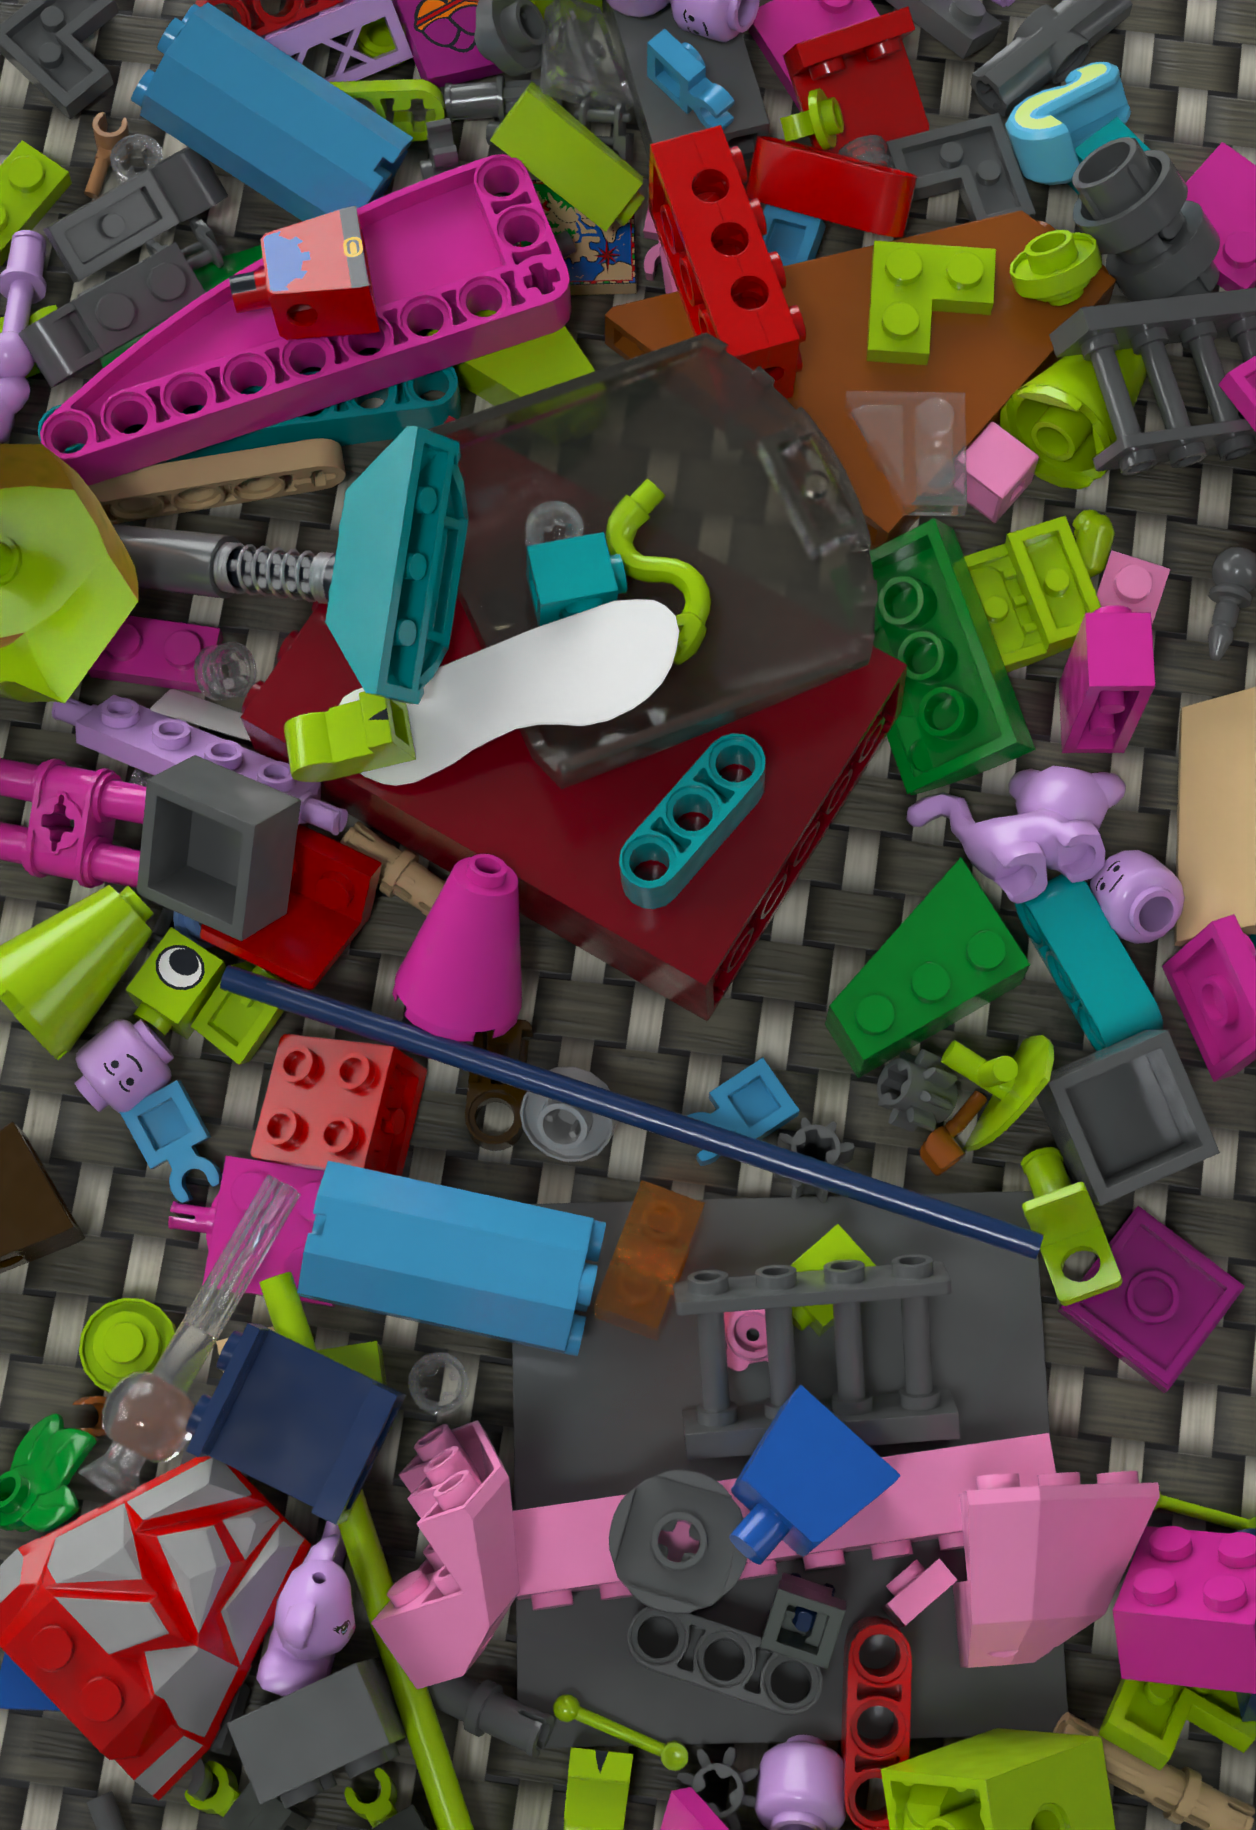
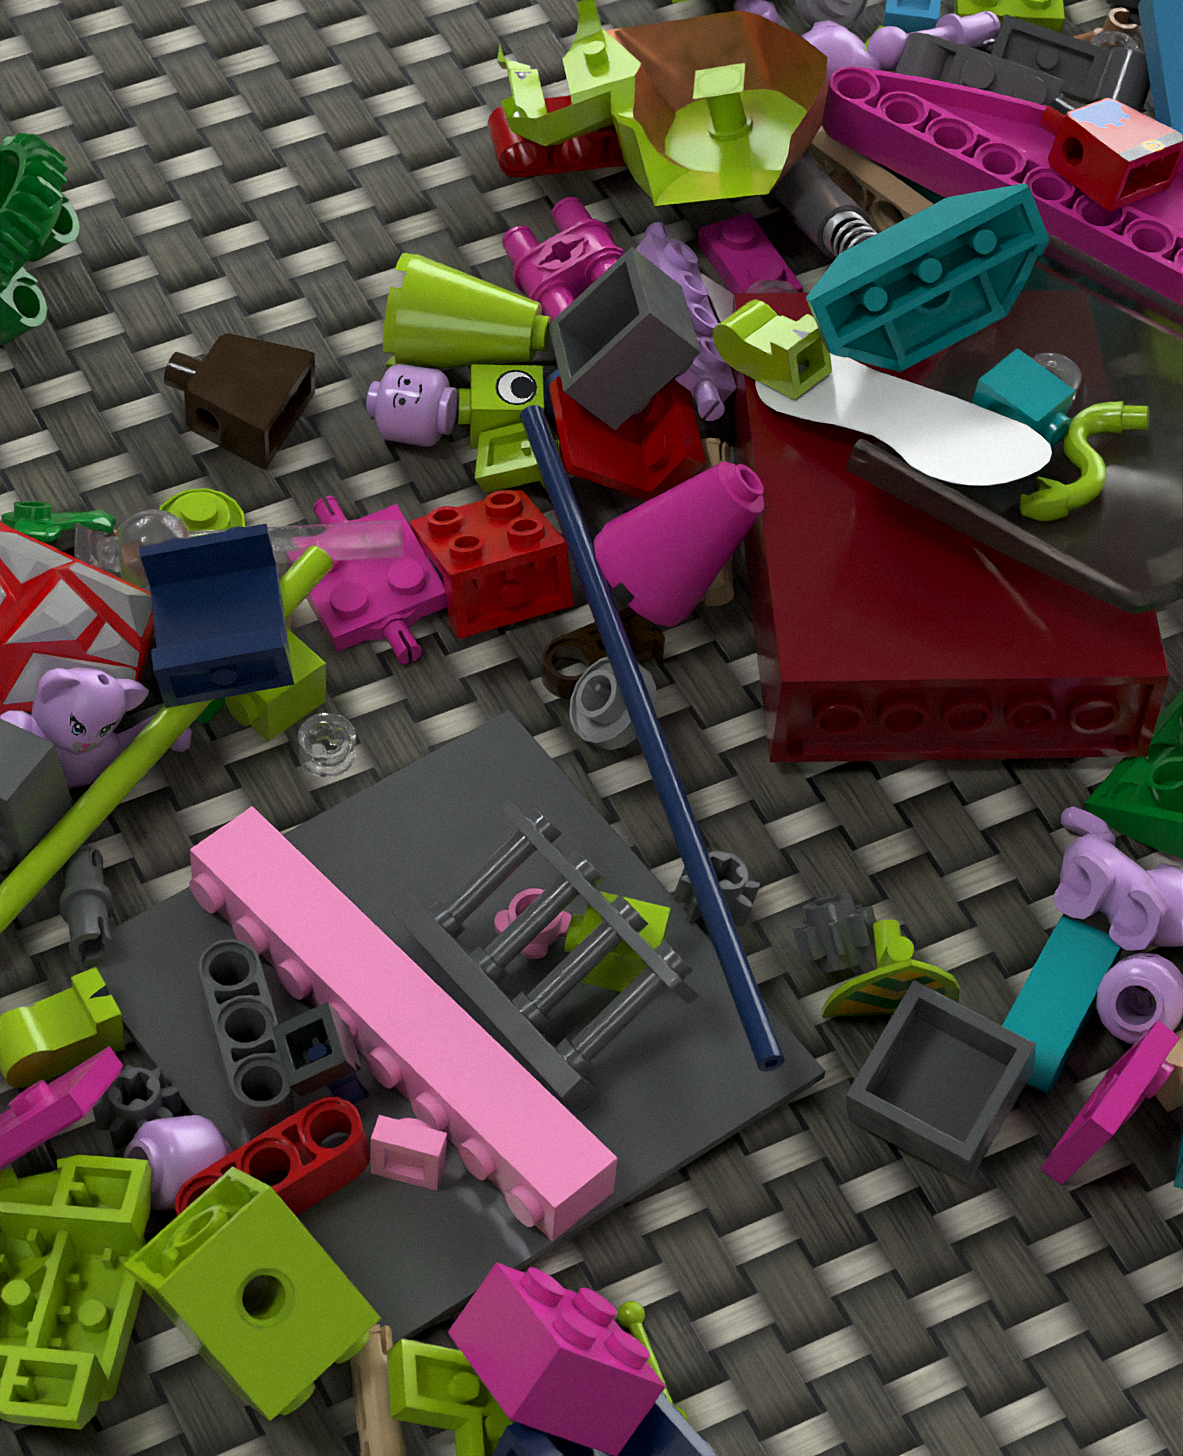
camera: 50 degrees right, 20 degrees down
dark azure plate [120,1080,222,1203] -> none
dark azure brick [297,1161,606,1356] -> none
bright pink brick [371,1420,520,1689] -> none
lime hinge [553,1694,688,1771] -> none
clear orange brick [594,1180,705,1341] -> none
dark grey plate [609,1470,747,1614] -> none
teal beam [619,733,765,909] -> none
dark azure plate [688,1058,800,1166] -> none
blue torso [729,1385,901,1565] -> none
green wedge [825,857,1030,1078] -> none
dark orange hand [919,1091,987,1176] -> none
bright pink brick [953,1471,1160,1668] -> none
lime bracket [1021,1147,1123,1306] -> none
magenta tile [1058,1206,1245,1393] -> none

